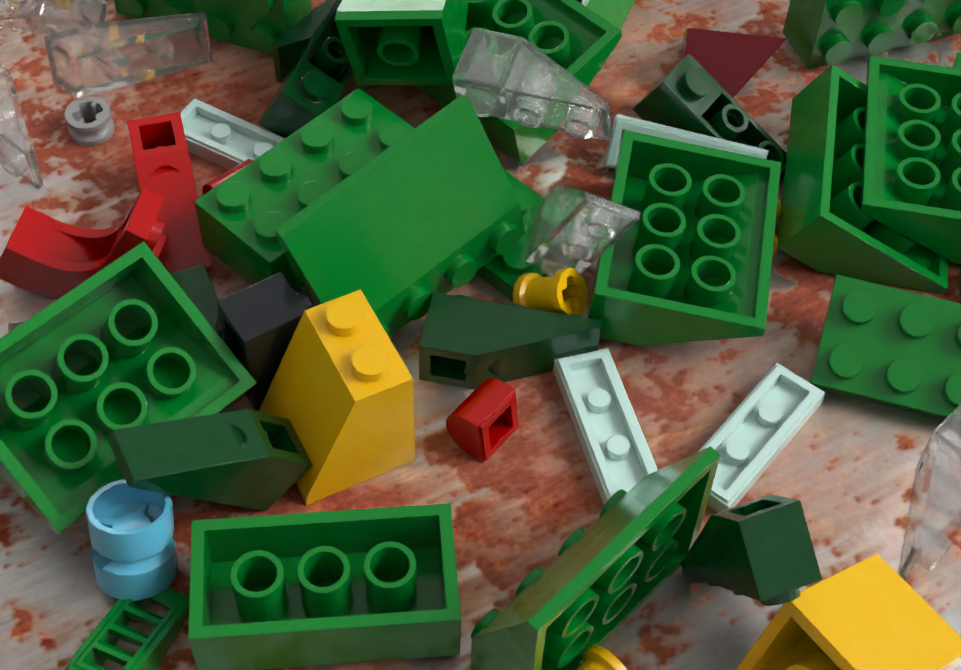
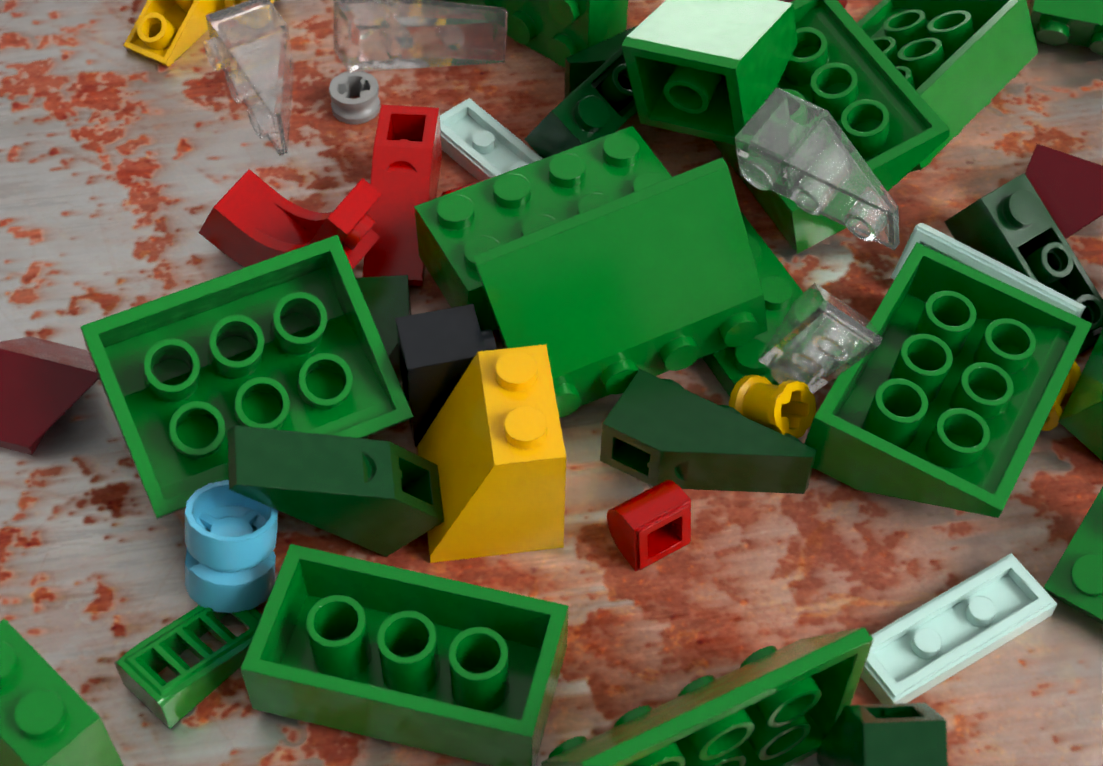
camera: 20 degrees right, 0 degrees up
light aqua tile [553,348,658,505] -> none

